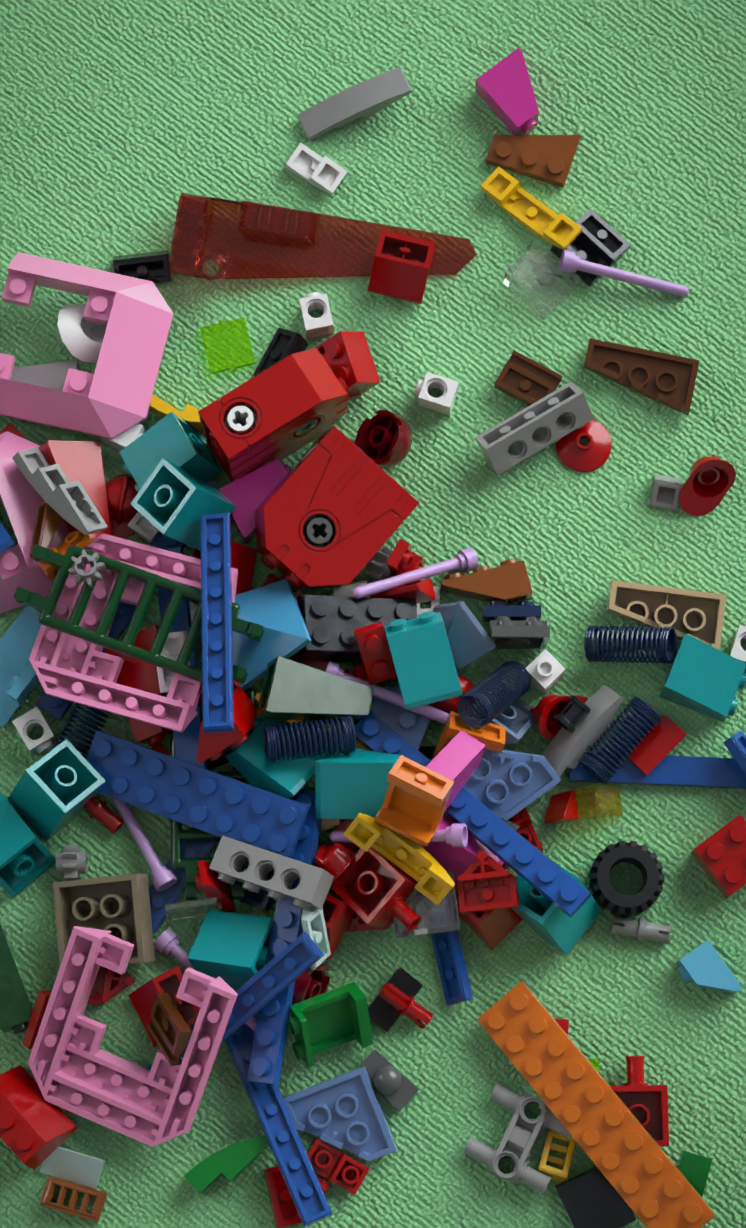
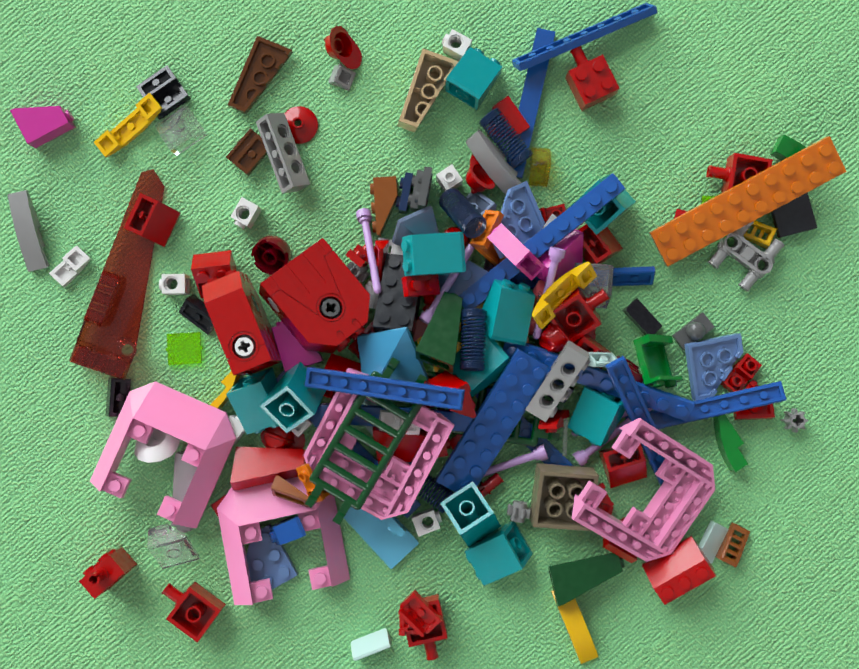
camera: 80 degrees left, 10 degrees up
light grey slope [12,447,108,535] -> none
light grey gear [68,550,106,588] -> none
reddish brown plate [147,993,191,1066] -> none
orange panel [375,755,454,846] -> none
red axle [379,983,433,1029] -> none
red slope [457,849,520,914] -> none
dark orange wing [486,135,581,188] -> none
red slope [544,790,578,824] -> none
black bush [553,695,591,734] -> none
lavender piece [558,250,689,297] -> none
dark blue piece [584,625,677,664] -> none
black tyre [589,840,664,917] -> none
light grey pin [610,915,671,944] -> none
medium azure slope [677,940,743,994] -> none

